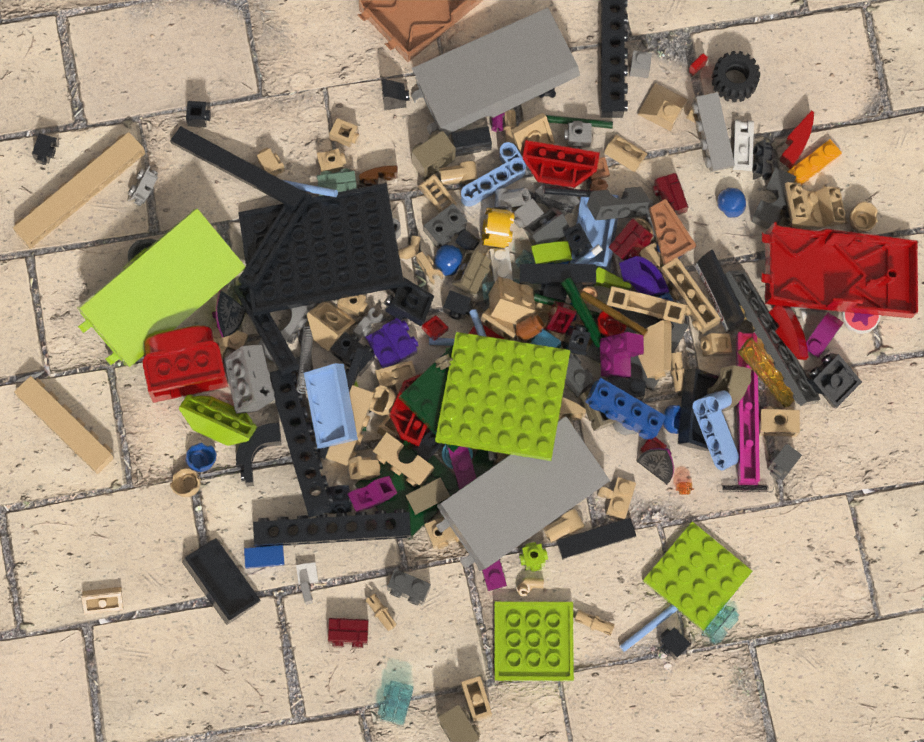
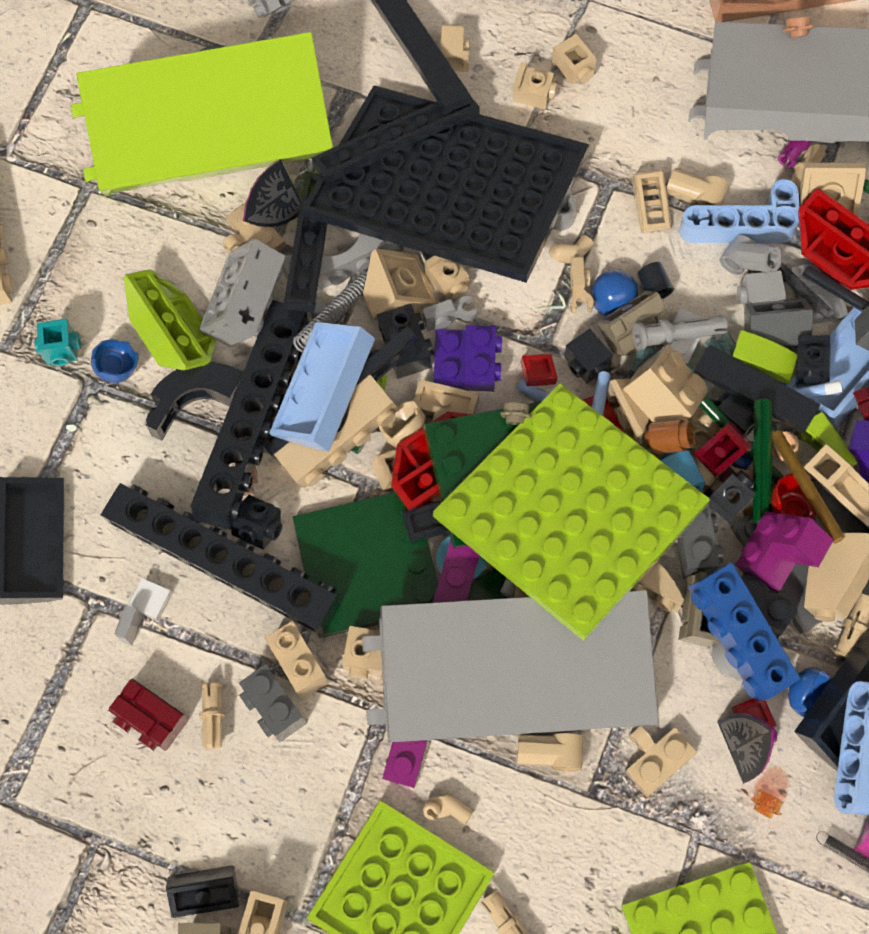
camera: 40 degrees right, 5 degrees down
red brick [143,325,229,403] -> none
tan hair [170,468,201,497] -> none
blue tile [244,545,285,569] -> none
light blue bar [281,179,338,197] -> none
sand green brick [317,169,357,196] -> none
tan brick [348,456,380,480] -> none
magenta brick [348,476,397,511] -> none
reddish brown slope [359,166,398,187] -> none
tan arch [373,432,435,487] -> none
clear light blue brick [378,681,414,727] -> none
black slope [382,79,410,110] -> none
black plate [384,277,434,327] -> none
dark tan hinge [405,478,450,515] -> none
dark tan brick [412,131,456,181] -> none
dark grey brick [423,203,467,248] -> none
black brick [451,126,492,157] -> none
yellow brick [481,207,514,248] -> none
lime brick [519,542,548,572] -> none
black tile [556,518,636,560] -> none
none -> teal brick [35,319,81,366]
none -> black slope [166,866,239,918]
none -> tan brick [264,621,329,700]
none -> light grey pin [632,315,727,351]
none -> nougat plate [782,17,815,38]

